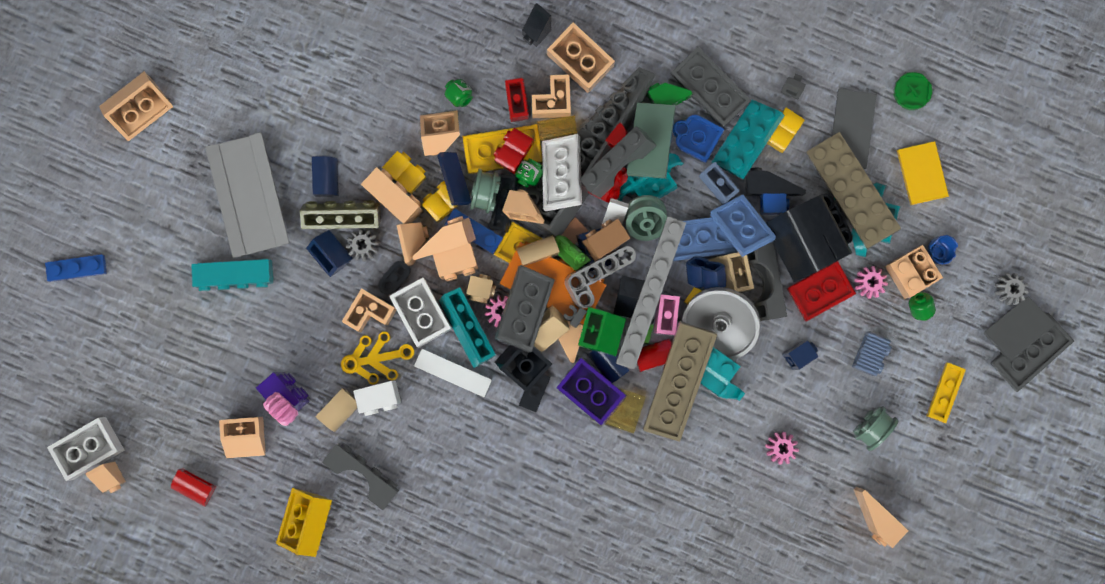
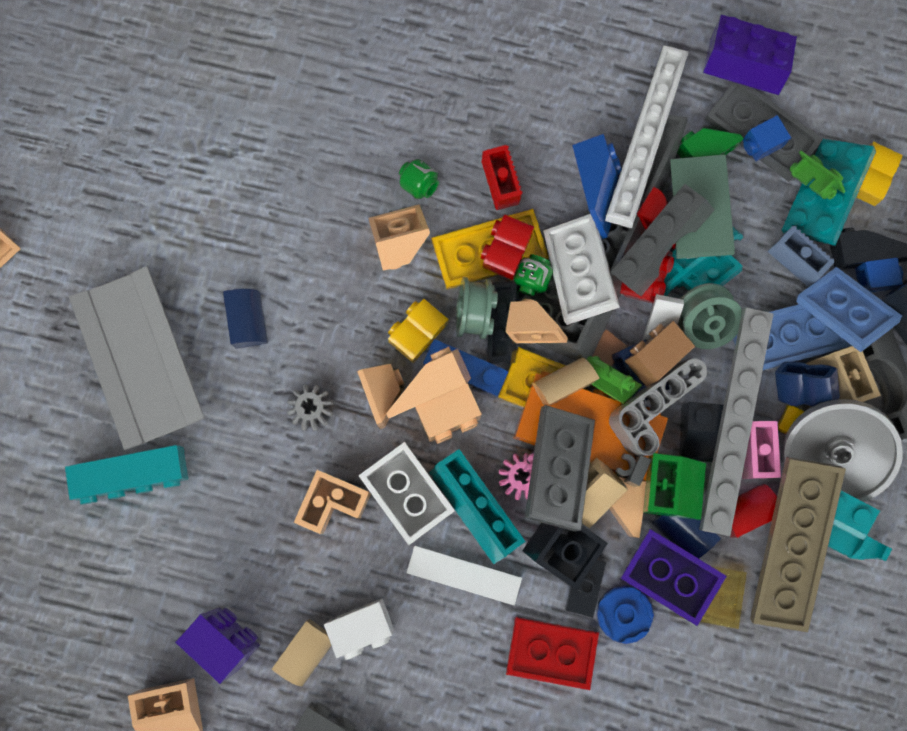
camera: 10 degrees left, 5 degrees down
bright pink gear [263,392,298,426] -> none
olive brick [300,200,381,229] -> none
dark blue brick [306,230,353,277] -> none
yellow plant [341,332,415,385] -> none
light nougat brick [361,167,423,224] -> none
black plate [378,261,411,295] -> none
yellow brick [382,151,426,194] -> none
dark blue tile [437,152,471,206] -> none
tan brick [466,274,496,304] -> none
black slope [522,3,551,47] -> none
light nougat brick [532,75,571,118] -> none
clear yellow tile [537,115,577,141] -> none
light nougat brick [547,22,615,93] -> none
blue plate [673,115,724,163] -> none
dark grey tile [781,73,806,100] -> none
none -> red tile [506,617,599,690]
none -> blue slope [572,134,622,239]
none -> blue tile [596,586,654,644]
none -> white tile [605,45,689,228]
none -> dark purple brick [703,14,797,95]
none -> blue brick [743,115,791,162]
none -> bright green hinge [790,151,846,200]

